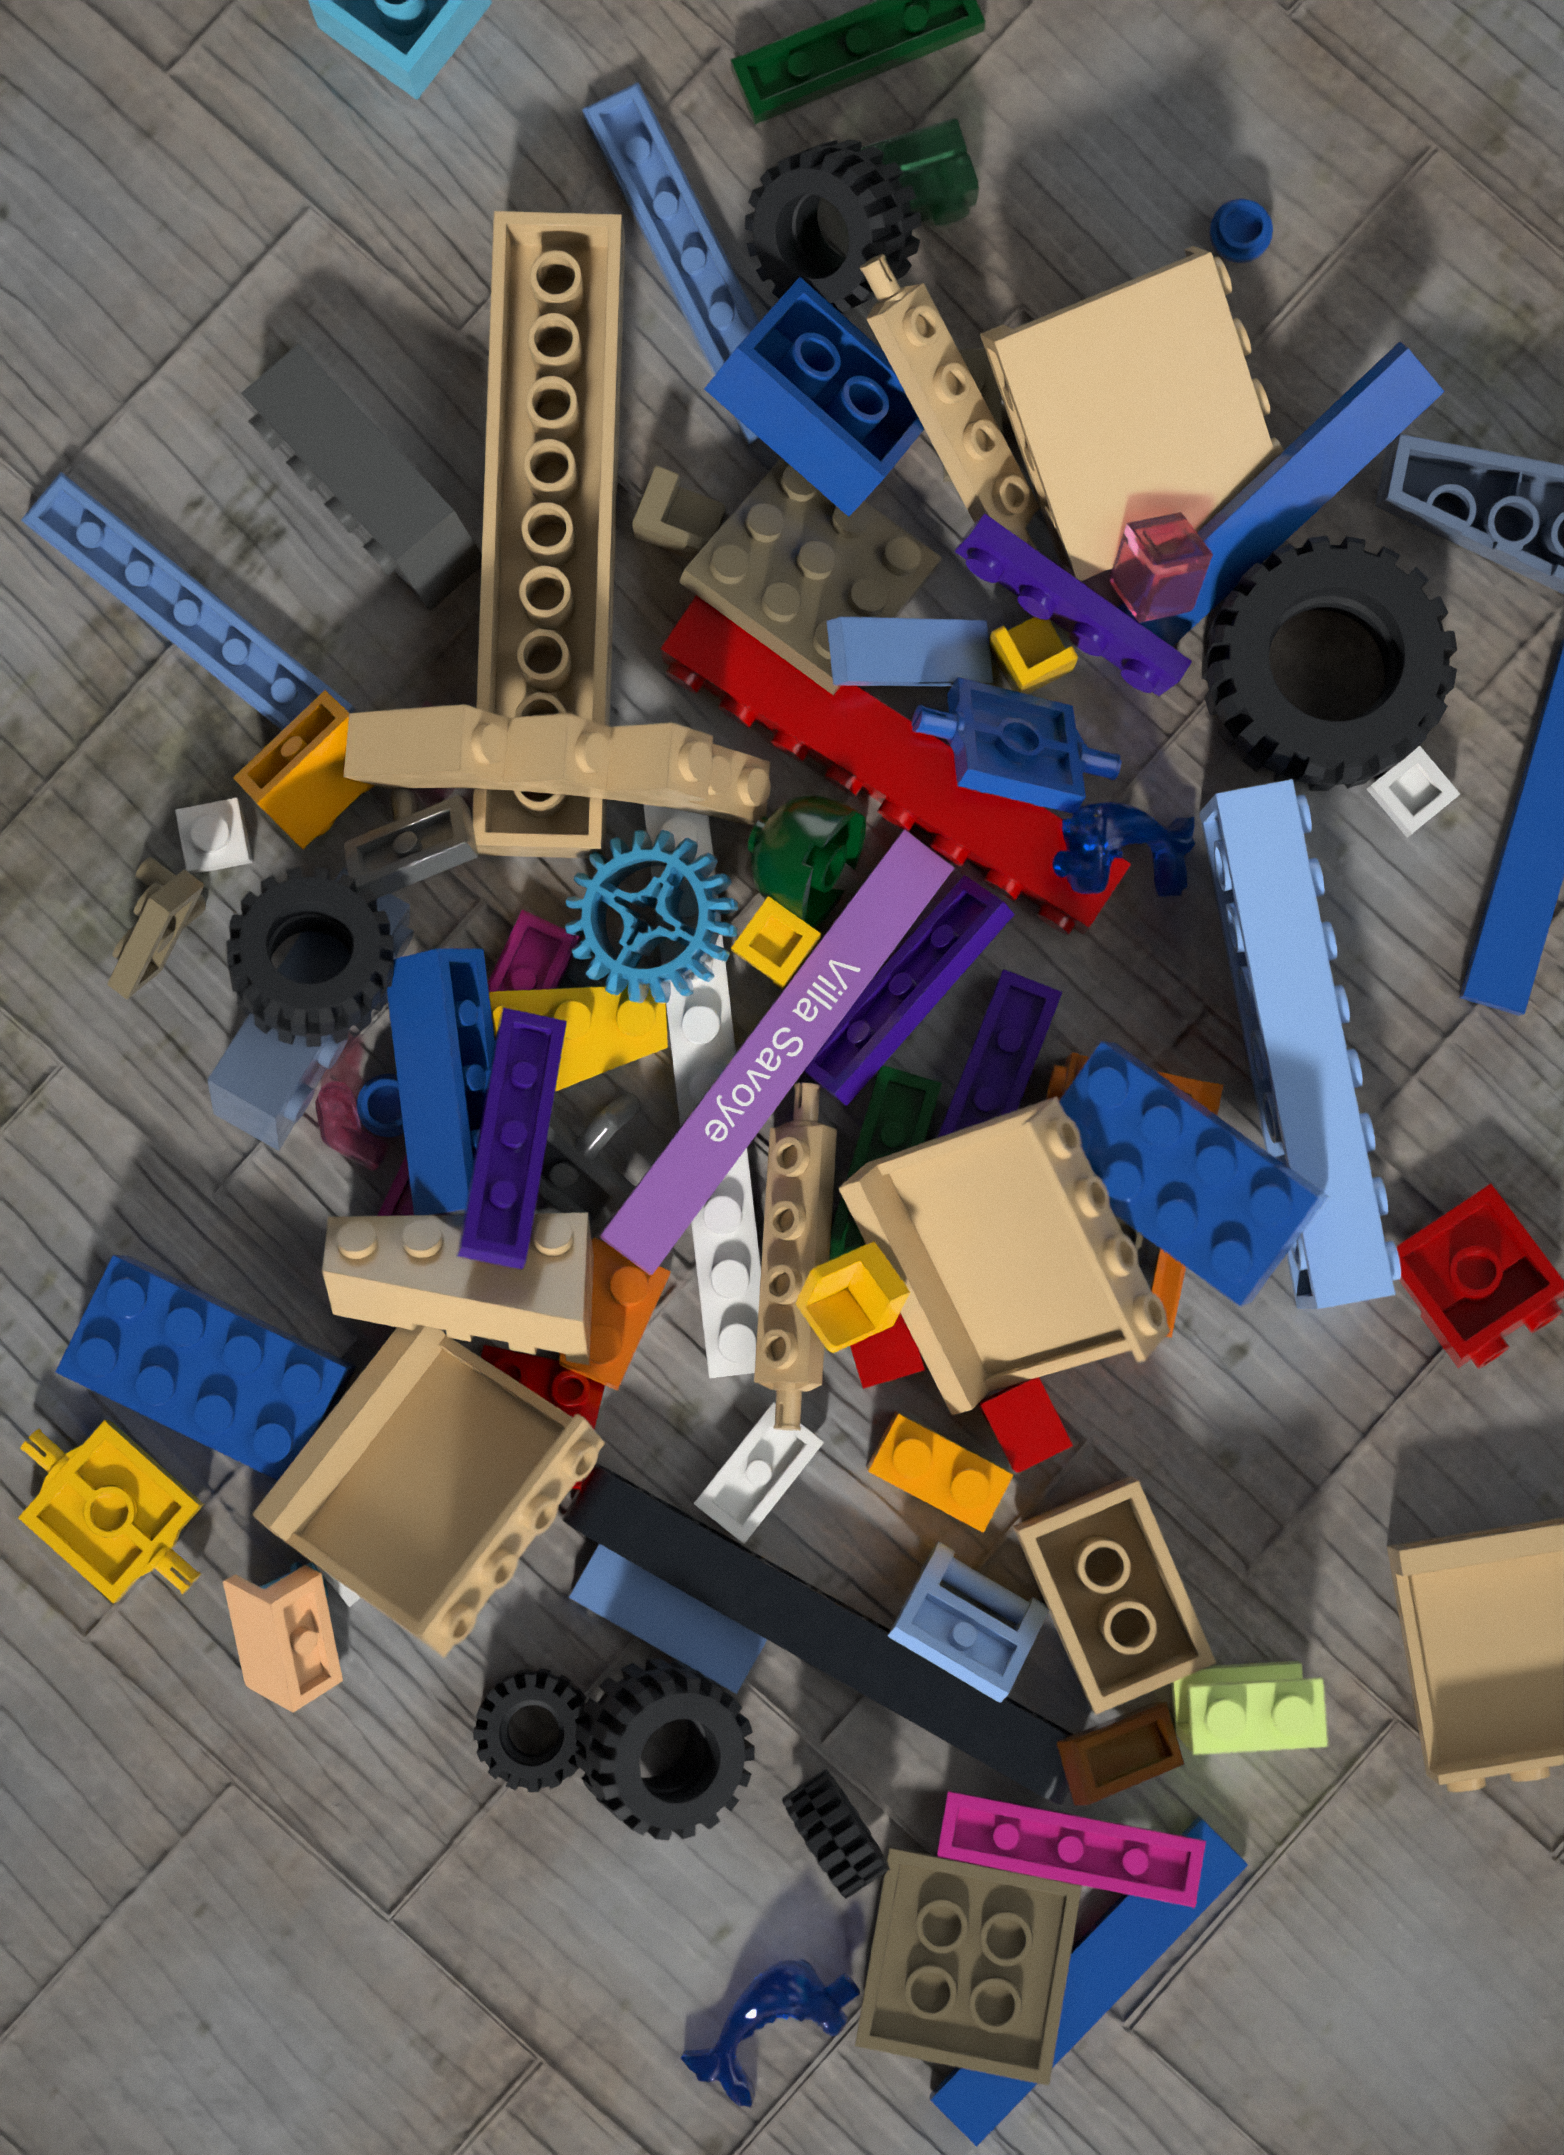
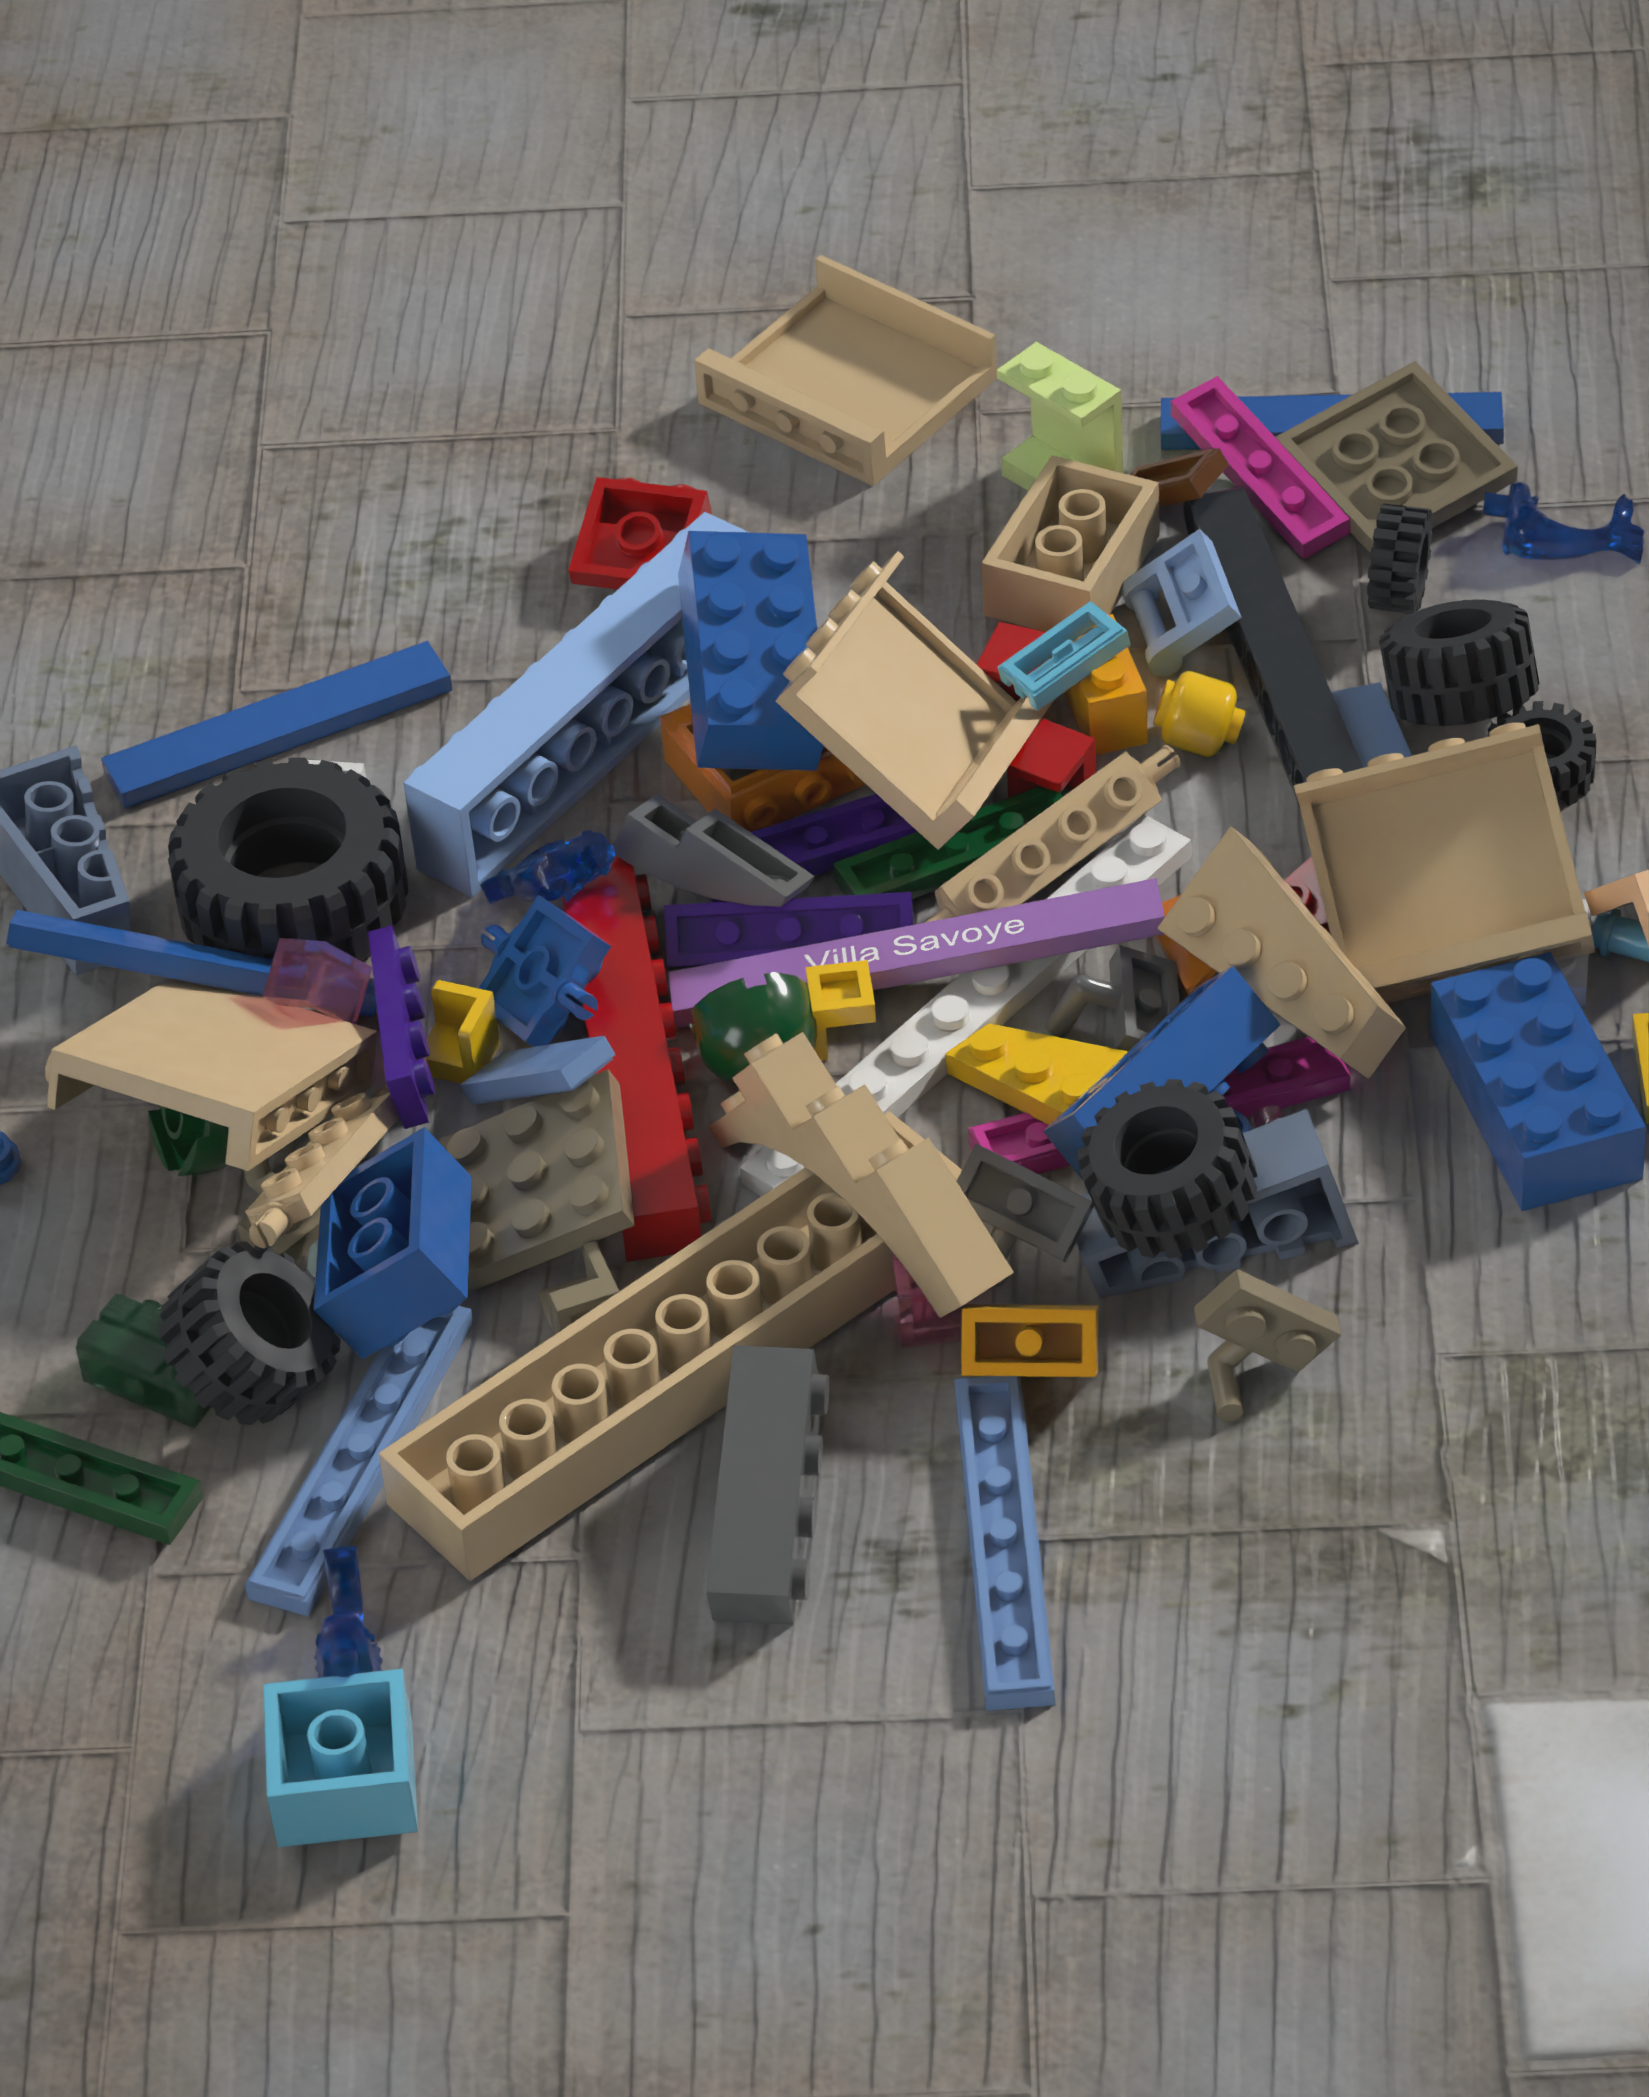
camera: 130 degrees left, 40 degrees down
white plate [175,798,253,875] -> none
dark purple plate [457,1008,567,1269] -> none
dark azure gear [565,830,738,1004] -> none
white plate [694,1402,824,1544] -> none
yellow panel [795,1241,910,1353] -> none
none -> clear blue animal [314,1546,383,1678]
none -> dark grey slope [610,794,814,907]
none -> medium azure tile [997,601,1131,711]
none -> yellow head [1153,671,1246,758]

